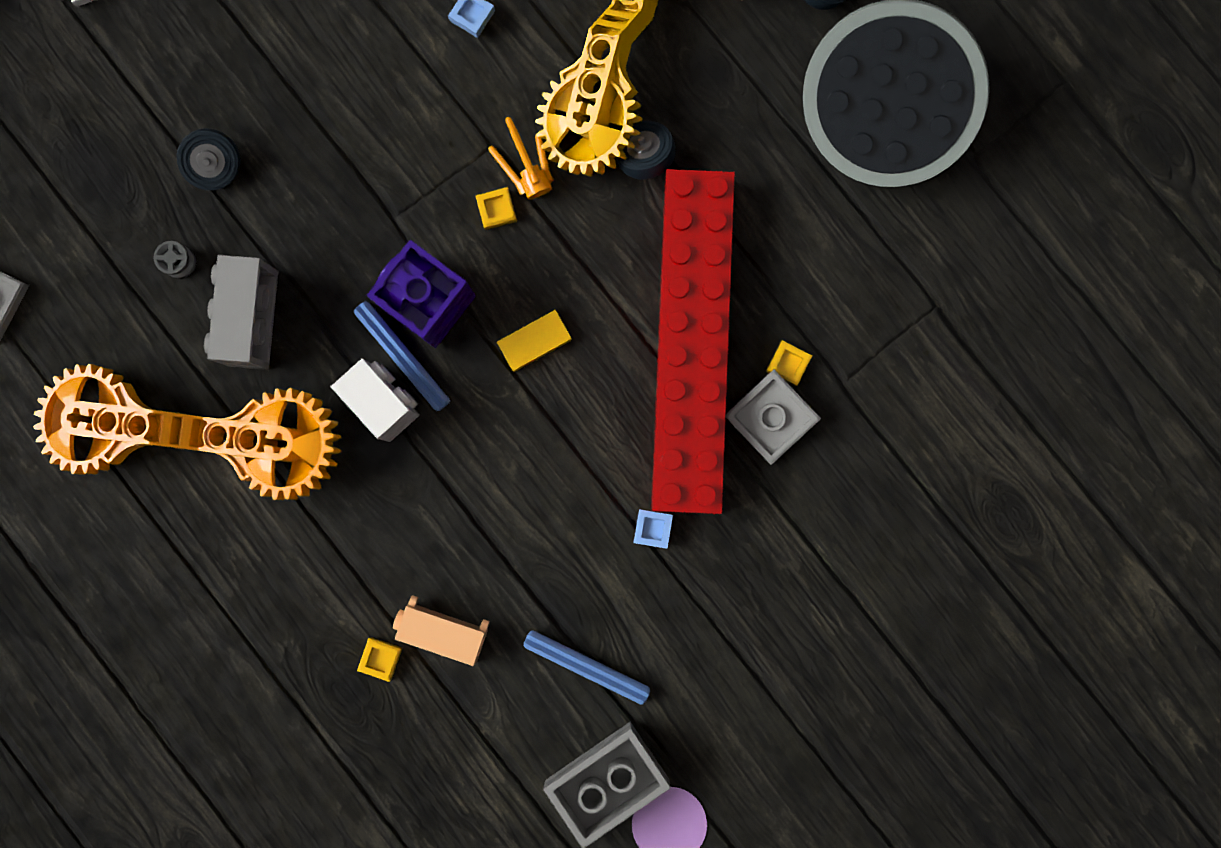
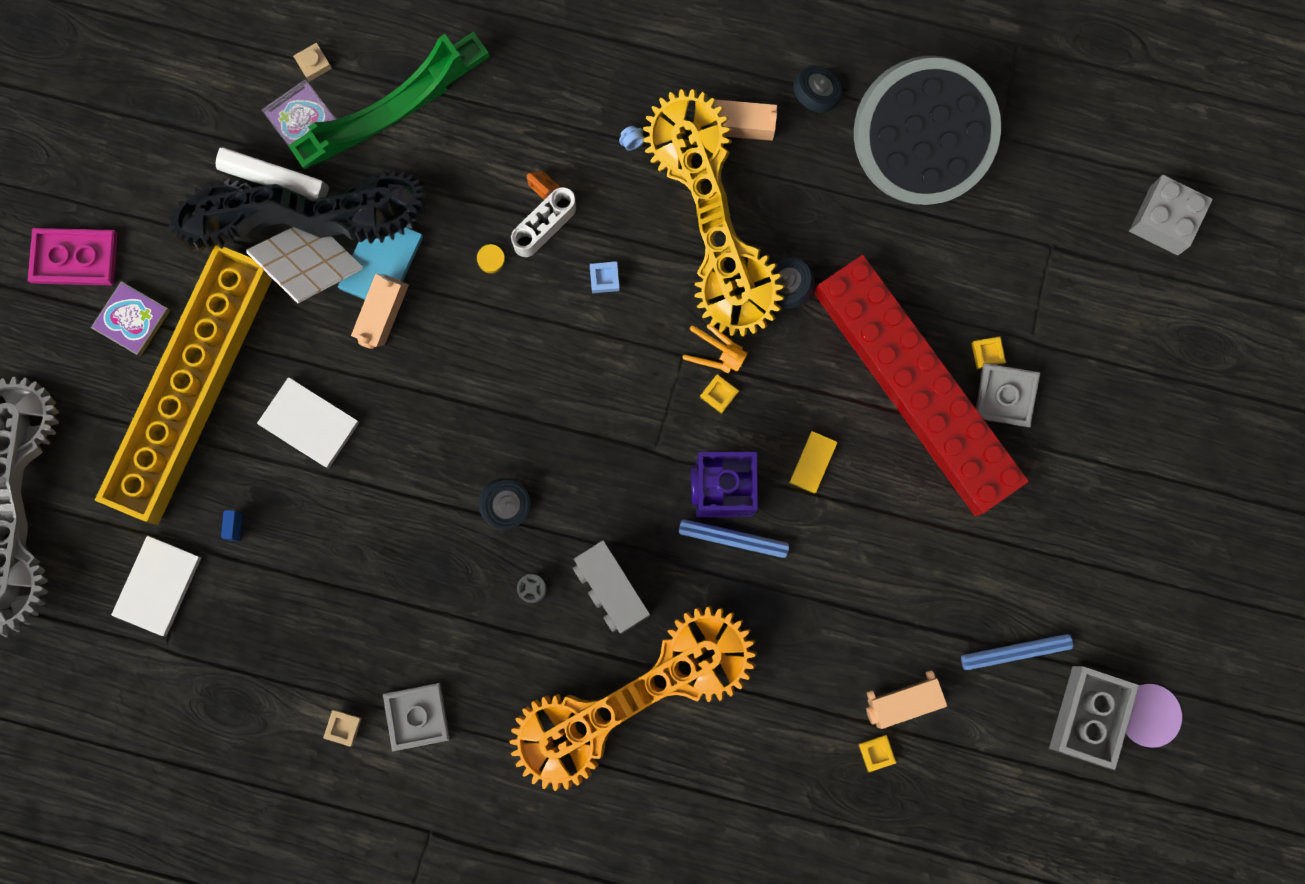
camera: 45 degrees left, 5 degrees down
white brick [331,359,419,442] -> none
light blue plate [634,509,673,549] -> none
none -> light grey brick [1129,175,1213,255]

